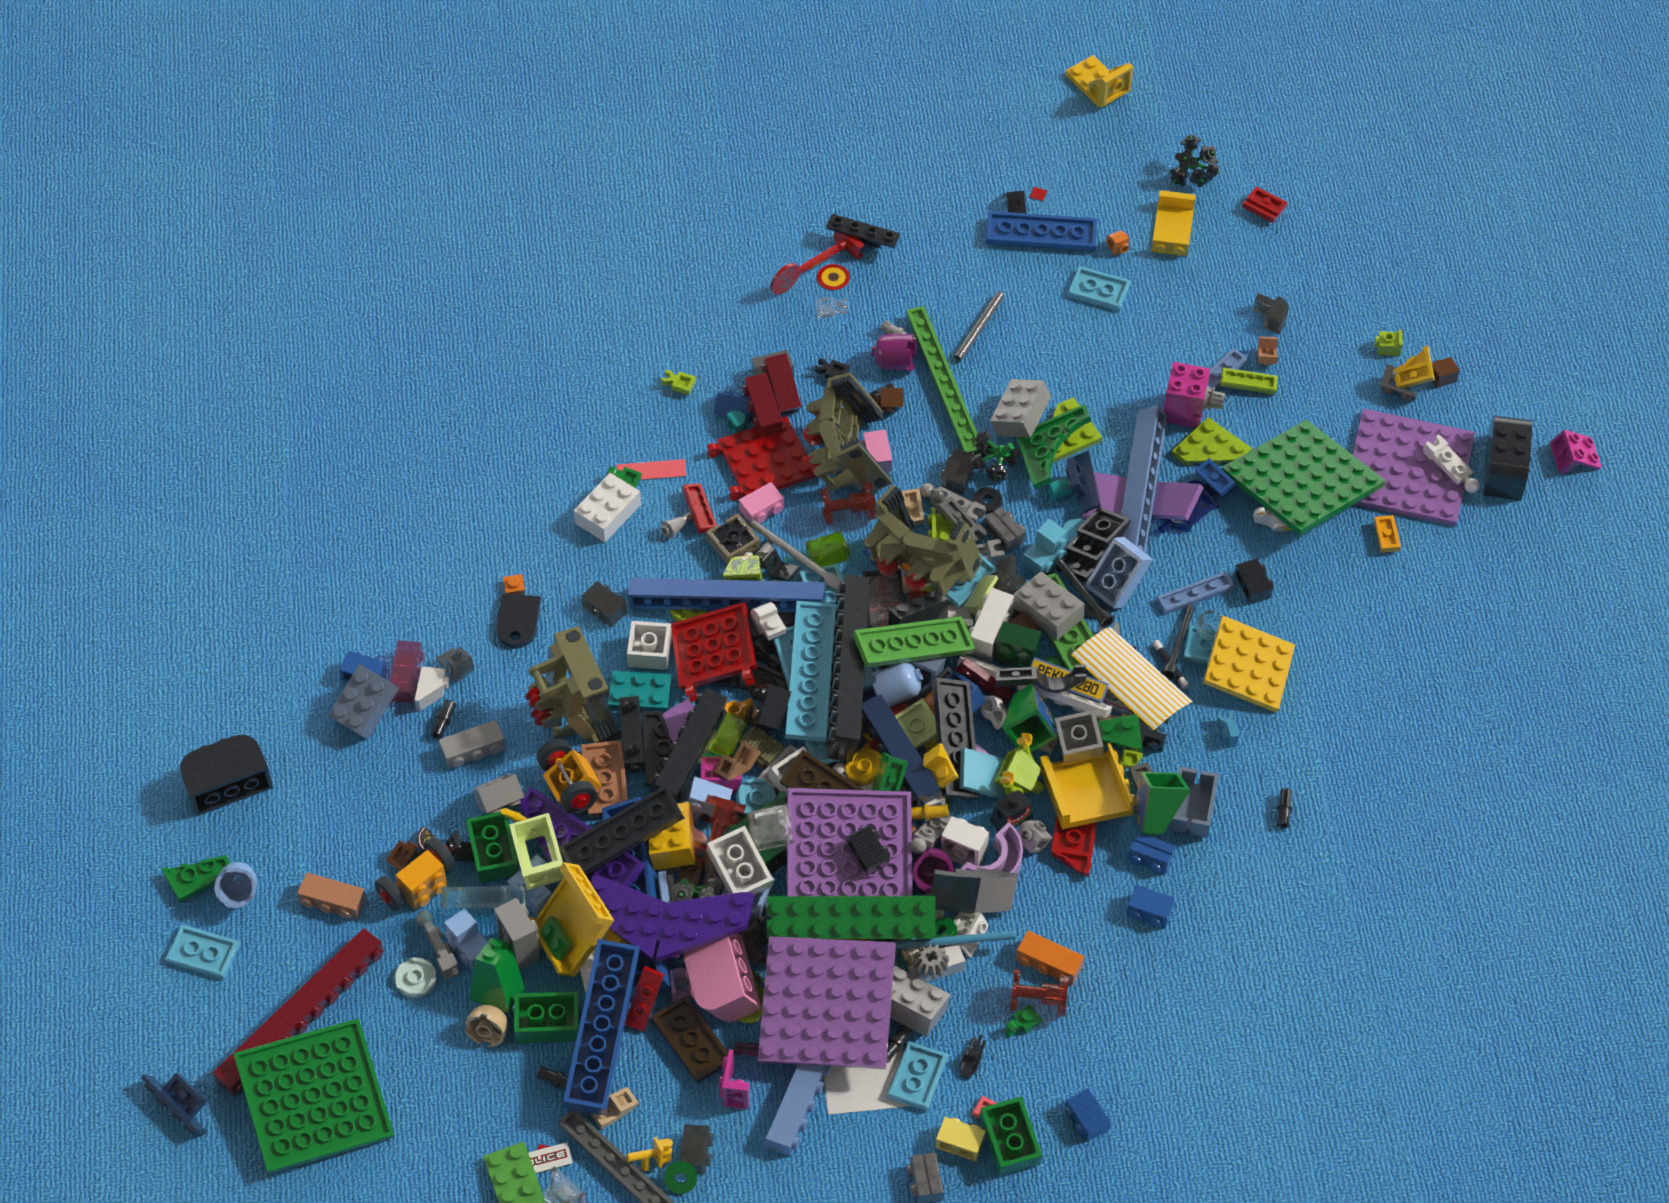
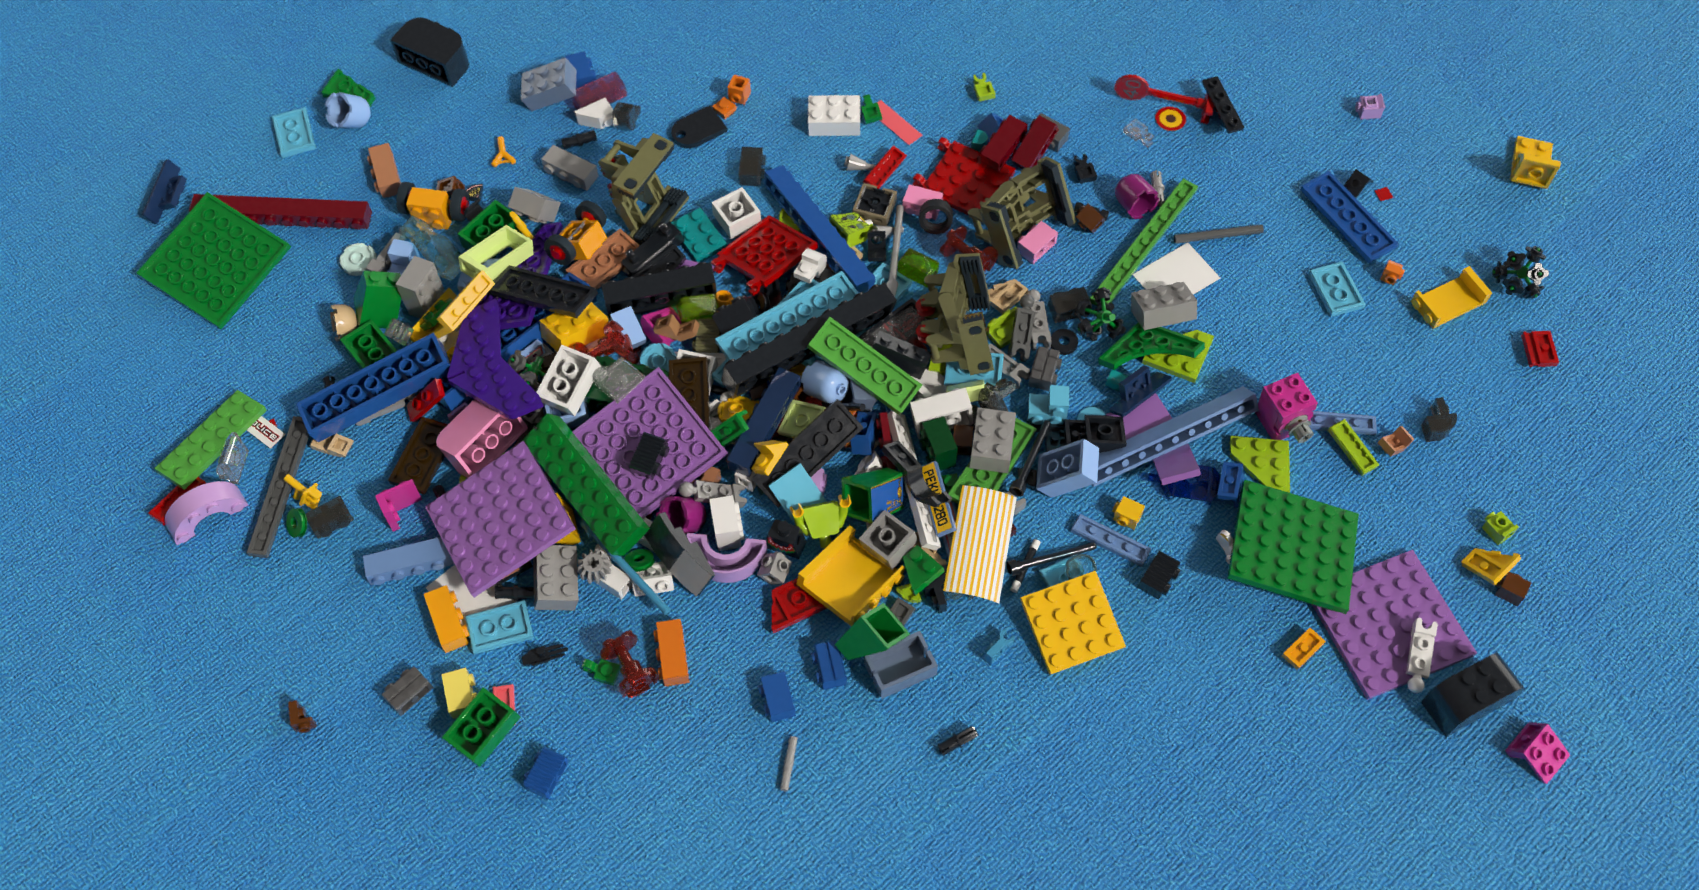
camera: 55 degrees right, 5 degrees up
yellow pin [911,804,949,821] -> none
dark grey bracket [1380,364,1417,401] -> none
none -> clear brick [384,317,414,346]
none -> light orange brick [424,585,470,653]
none -> light orange piece [491,136,516,167]
none -> orange brick [727,75,751,105]
none -> light grey piece [780,736,798,792]
none -> black tyre [919,199,953,234]
none -> yellow brick [1112,496,1145,530]
none -> white sticker [1133,242,1220,294]
none -> lavender window [1356,94,1385,119]

